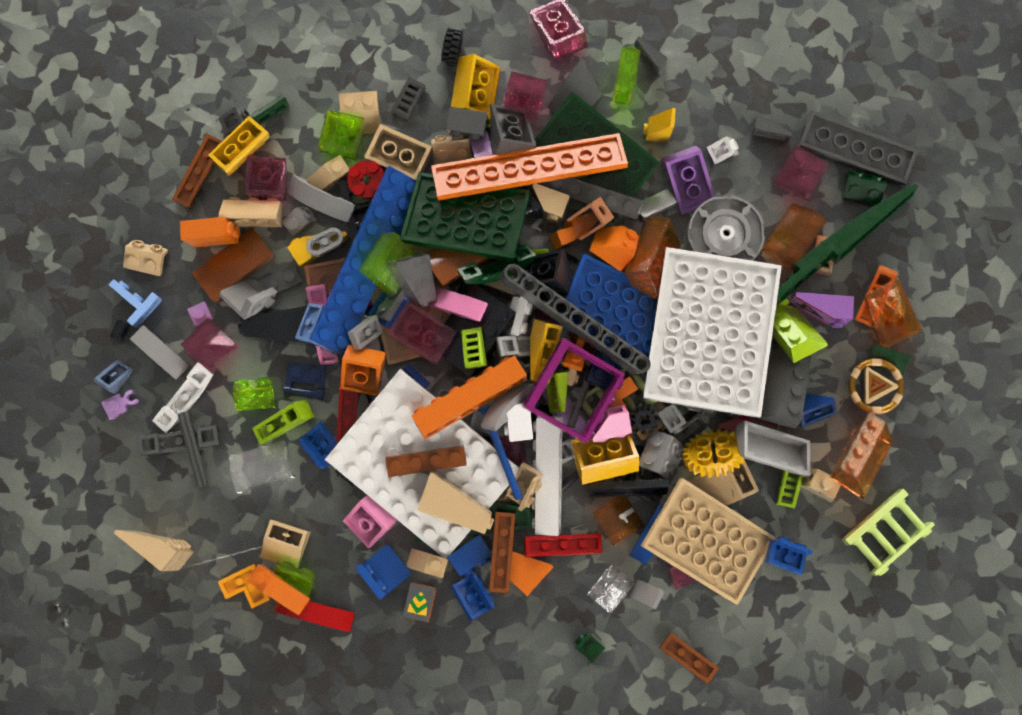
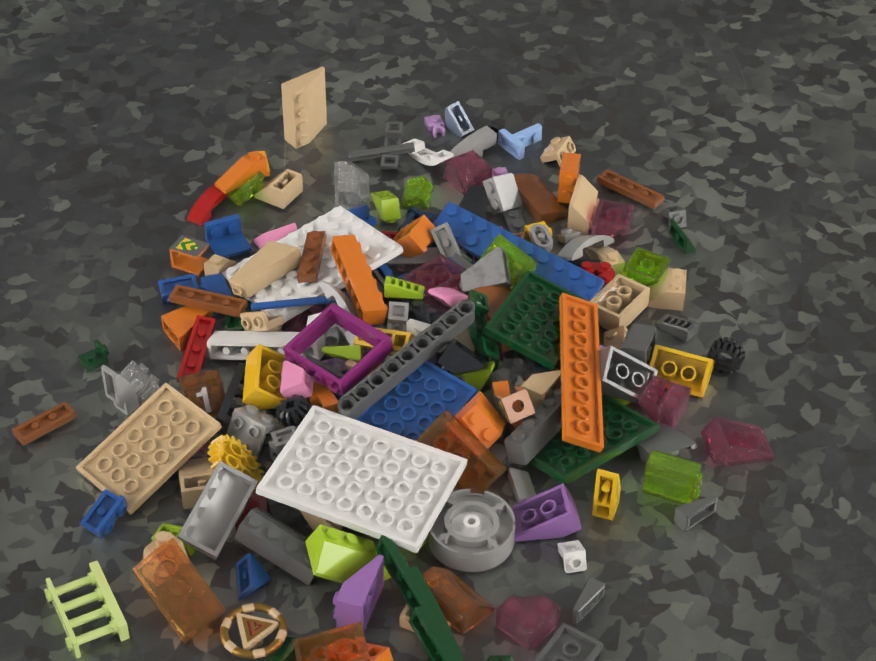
camera: 105 degrees right, 40 degrees down
yellow slope [208,116,270,176] -> none

